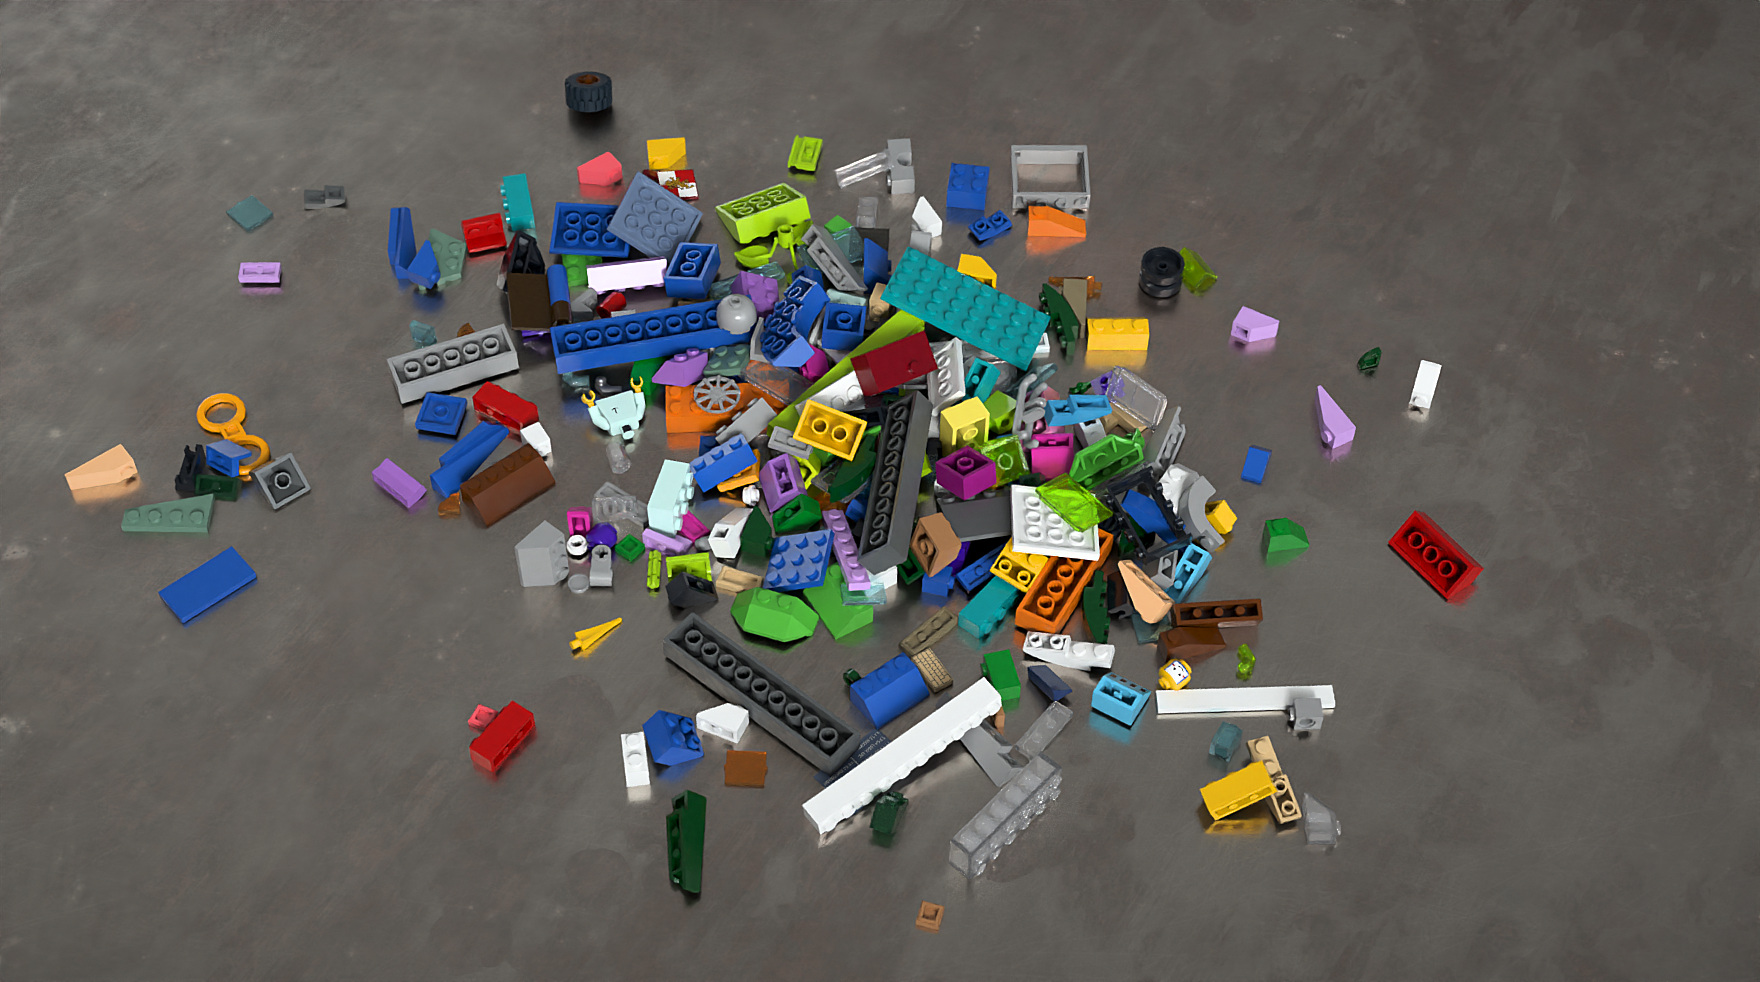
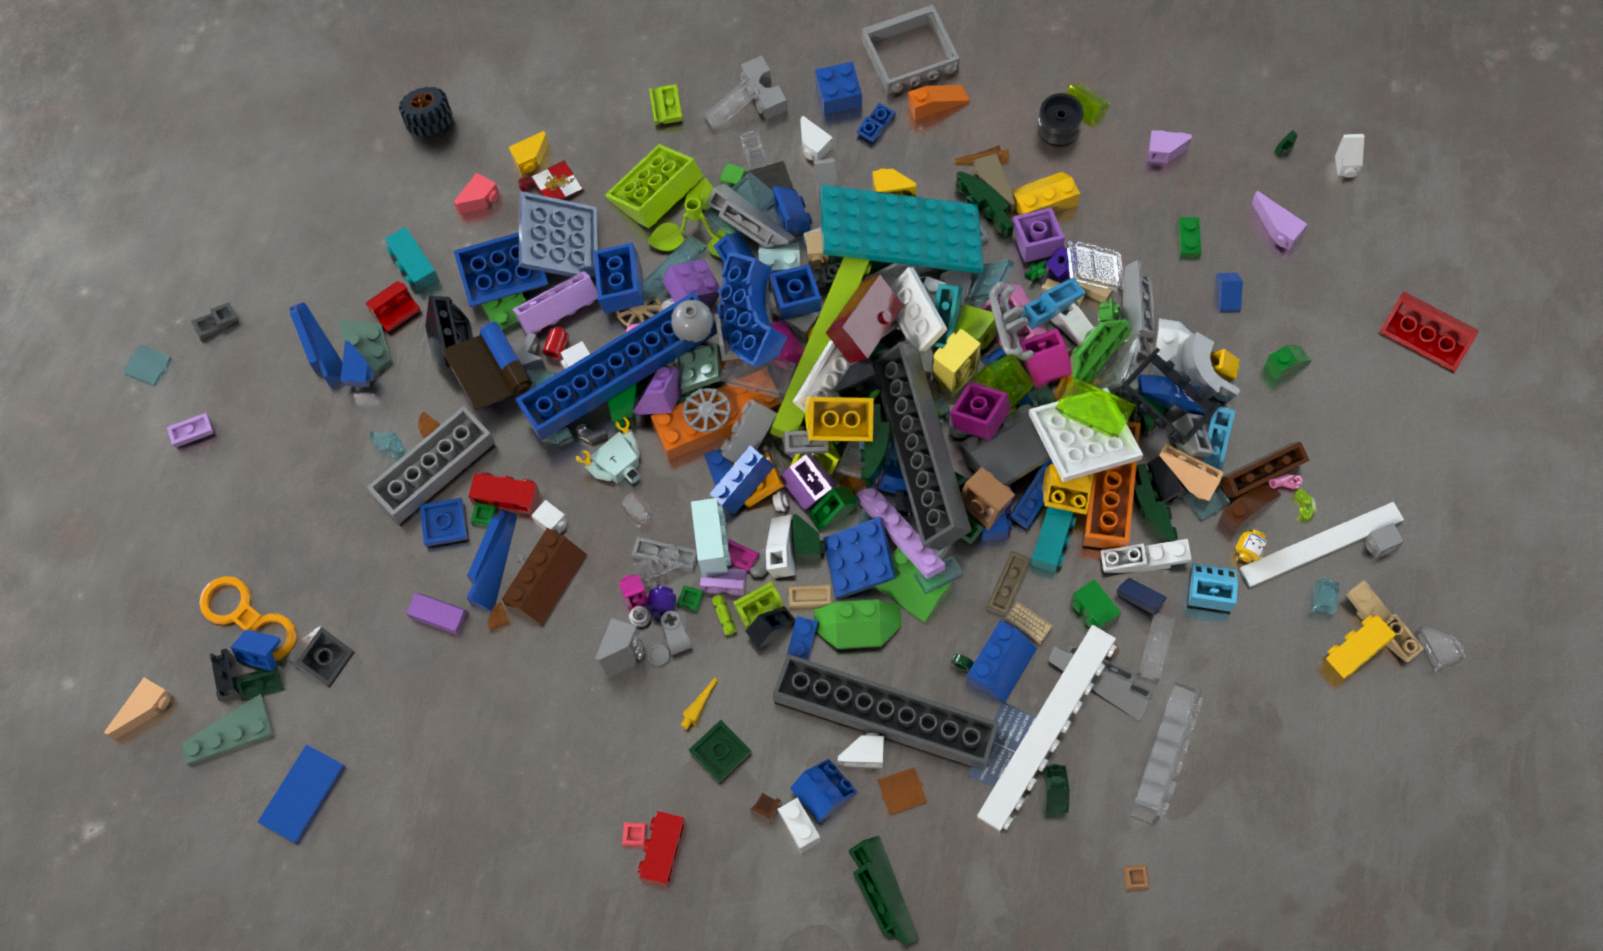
camera: 15 degrees left, 15 degrees up
none -> green tile [470,502,497,527]
none -> dark green plate [689,720,752,783]
none -> reddish brown panel [750,793,782,825]
none -> blue plate [787,616,818,660]
none -> medium lavender slope [1013,207,1065,262]
none -> green plate [1178,217,1202,257]
none -> bright pink arm [1269,473,1303,489]

